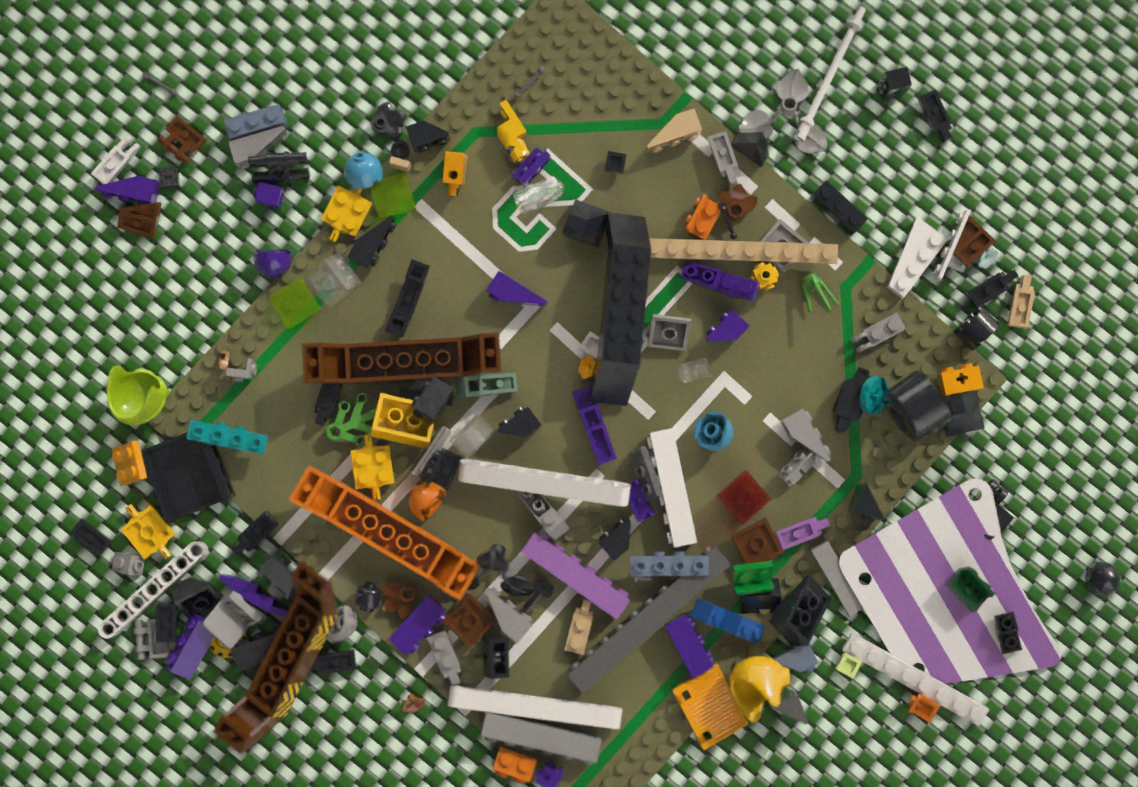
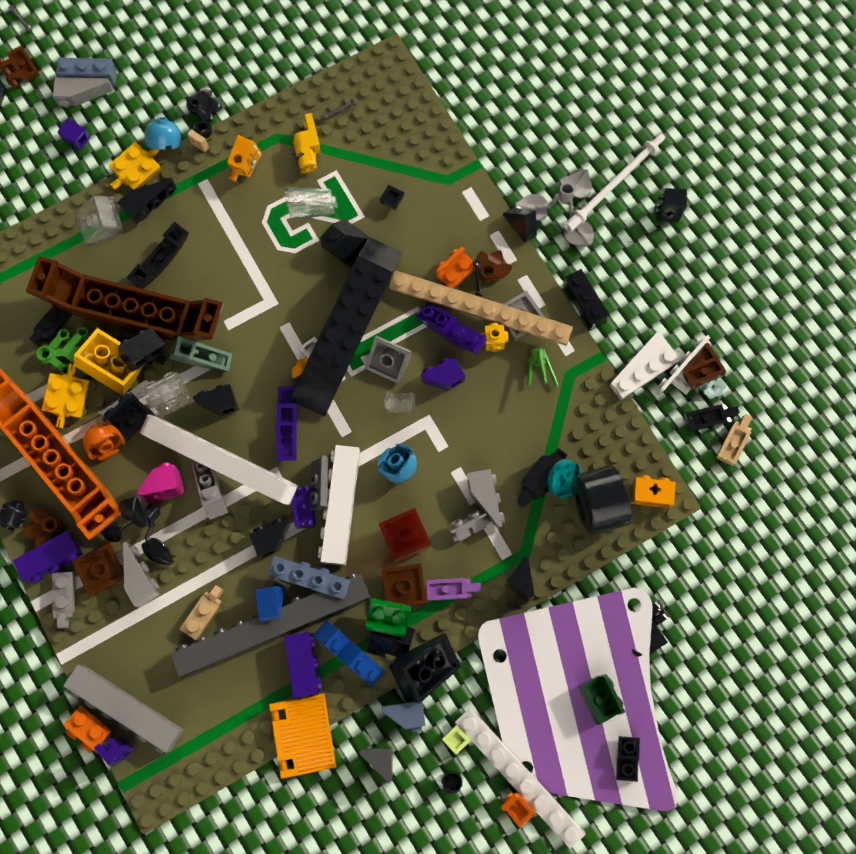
camera: 20 degrees right, 10 degrees down
black pin [248,151,310,185] -> none
dark purple cylinder [252,249,292,279] -> none
clear neon green plate [268,277,321,330] -> none
clear neon green plate [370,172,416,220] -> none
dark orange plant [401,694,425,713] -> none
black slope [405,120,450,153] -> none
white beam [448,685,622,729] -> none
black brick [482,635,510,679] -> none
dark purple slope [486,271,548,307] -> none
dark purple bracket [512,148,551,188] -> none
medium lavender brick [521,532,630,619] -> none
black bar [523,579,554,613] -> none
tan slope [646,108,702,153] -> none
light grey hinge [707,131,738,186] -> none
yellow piece [729,656,790,722] -> none
light grey tile [810,540,863,616] -> none
light grey hinge [851,312,906,353] -> none
black hinge [917,89,952,143] -> none
black slope [943,391,985,437] -> none
black brick [953,306,1000,351] -> none
black piece [1085,561,1121,596] -> none
none -> dark pink slope [137,463,185,503]
none -> blue slope [255,586,285,621]
none -> black wheel [442,770,463,793]

